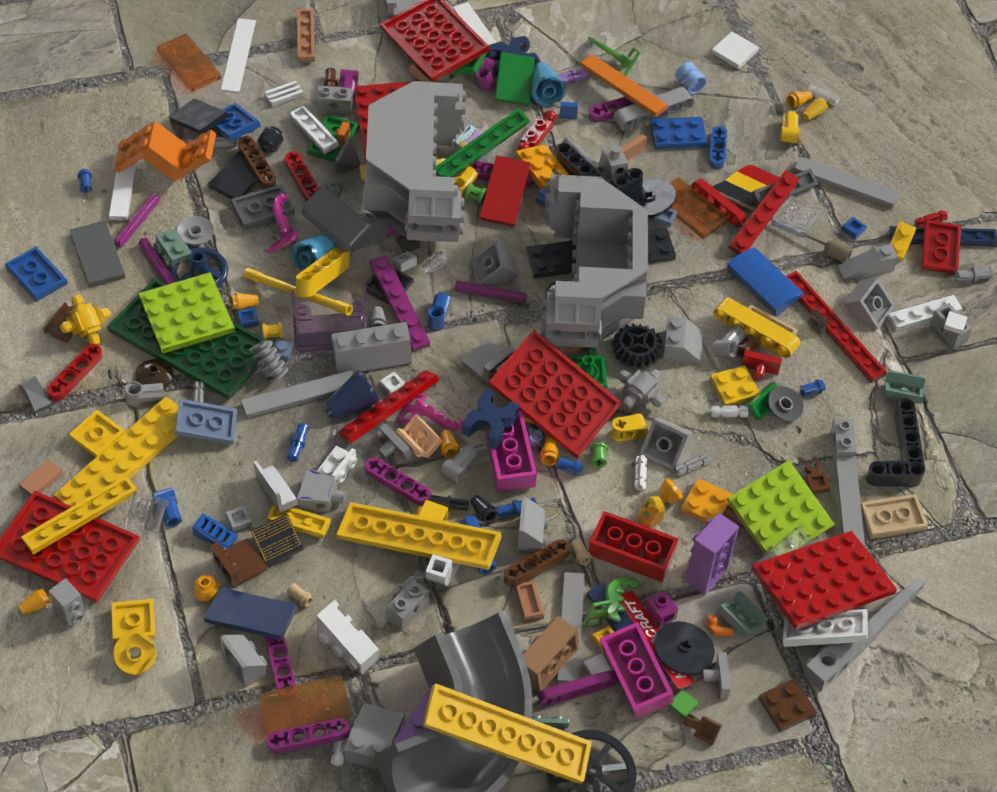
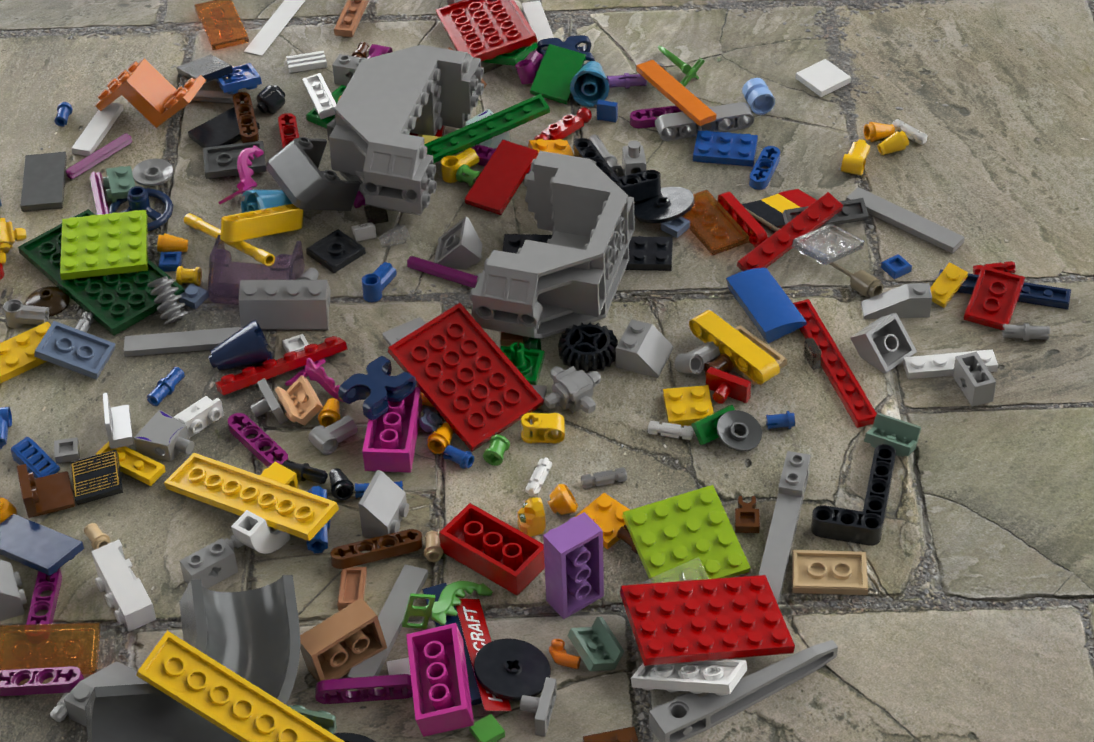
camera: 20 degrees right, 10 degrees down
magenta plate [369,255,431,352] -> none
nougat tile [621,135,647,161] -> none
light grey slope [639,417,694,470] -> none
magenta brick [646,591,678,628] -> none
white tile [944,311,967,334] -> none

